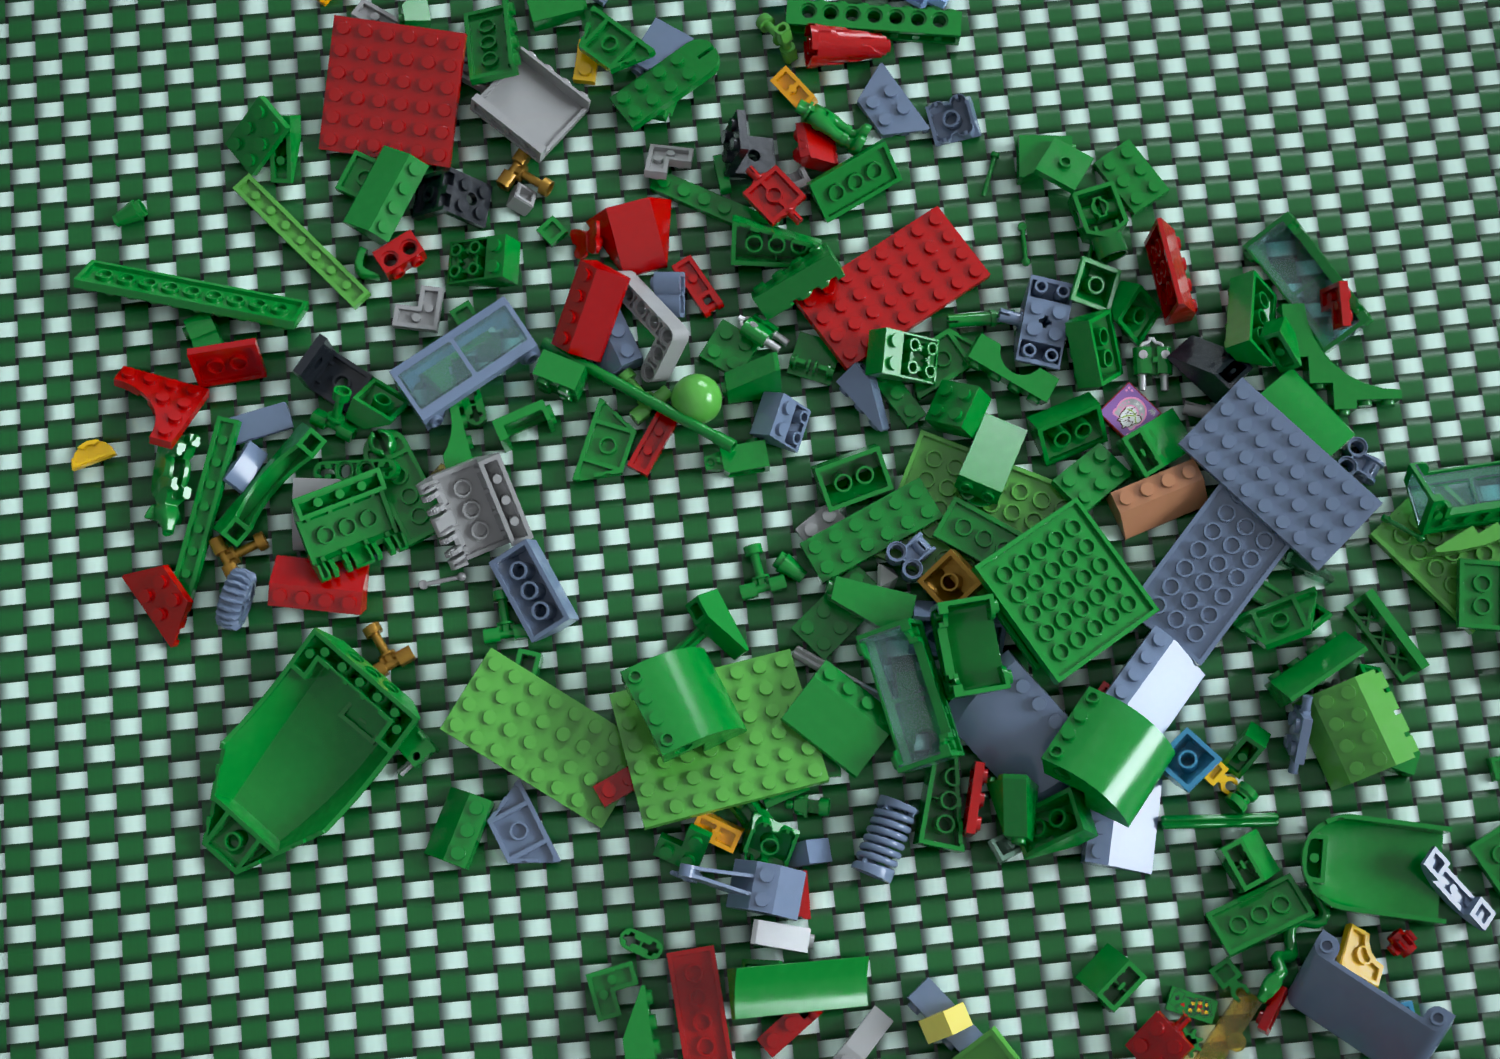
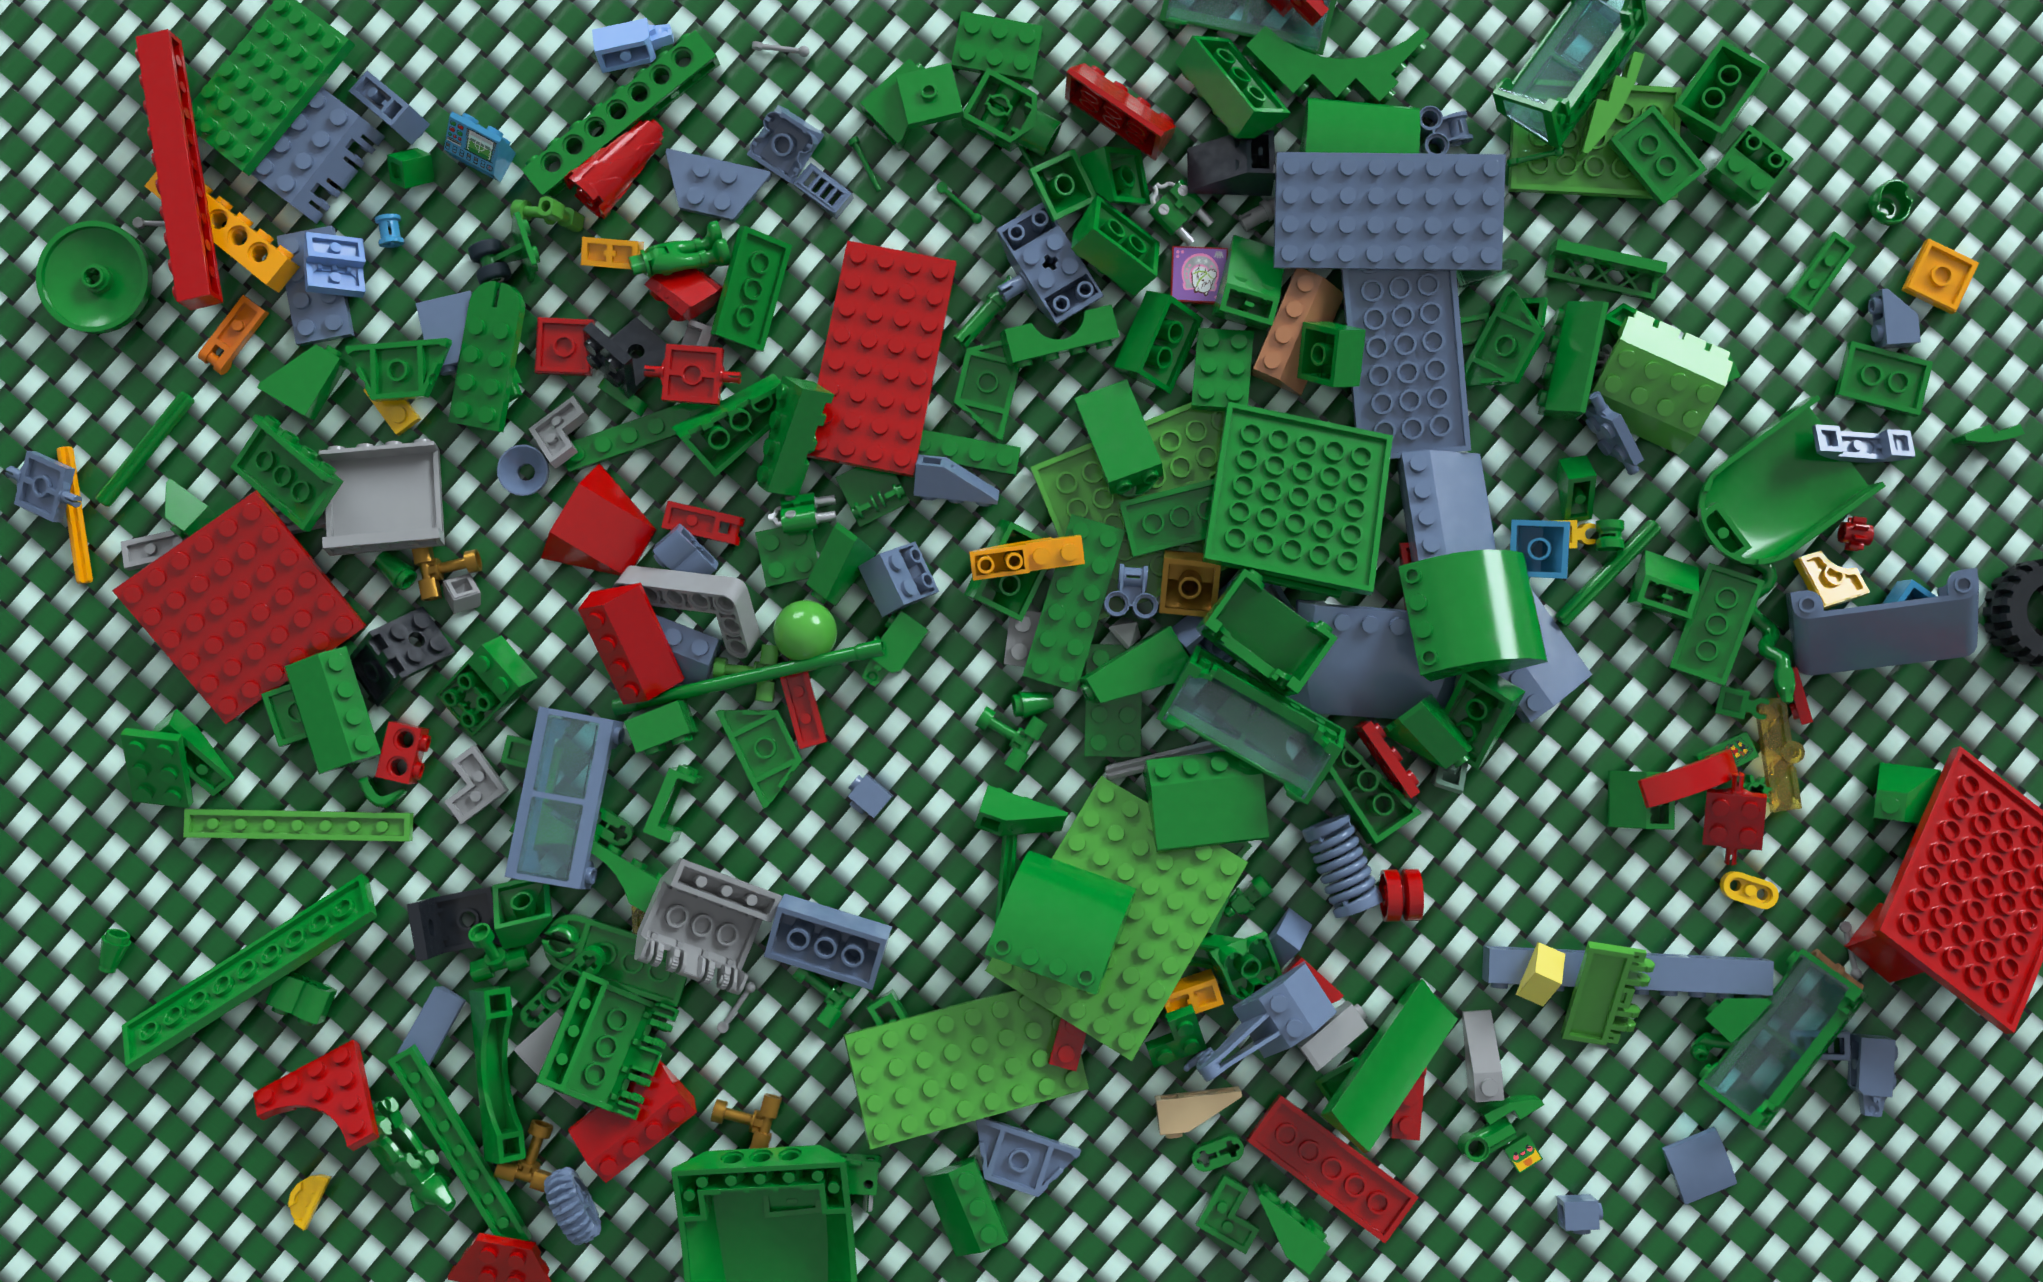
camera: 45 degrees left, 10 degrees up
red plate [187,338,267,387] -> none
sand blue slope [223,441,268,494] -> none
green plate [536,215,568,248] -> none
red animal [570,220,603,259] -> none
green slope [865,327,940,385] -> none
green brick [925,379,991,439] -> none
green slope [1259,316,1302,373] -> none
none -> green cone [375,551,417,590]
none -> plate [468,212,540,285]
none -> sand blue piece [497,445,550,496]
none -> red tile [535,317,595,376]
none -> light grey hinge [752,41,809,57]
none -> sand blue slope [793,163,854,220]
none -> sand blue brick [848,774,894,818]
none -> light orange slope [969,535,1085,581]
none -> tan slope [1155,1086,1242,1139]
none -> green brick [1297,321,1366,387]
none -> red wheel [1379,869,1424,922]
none -> red slope [1638,748,1739,808]

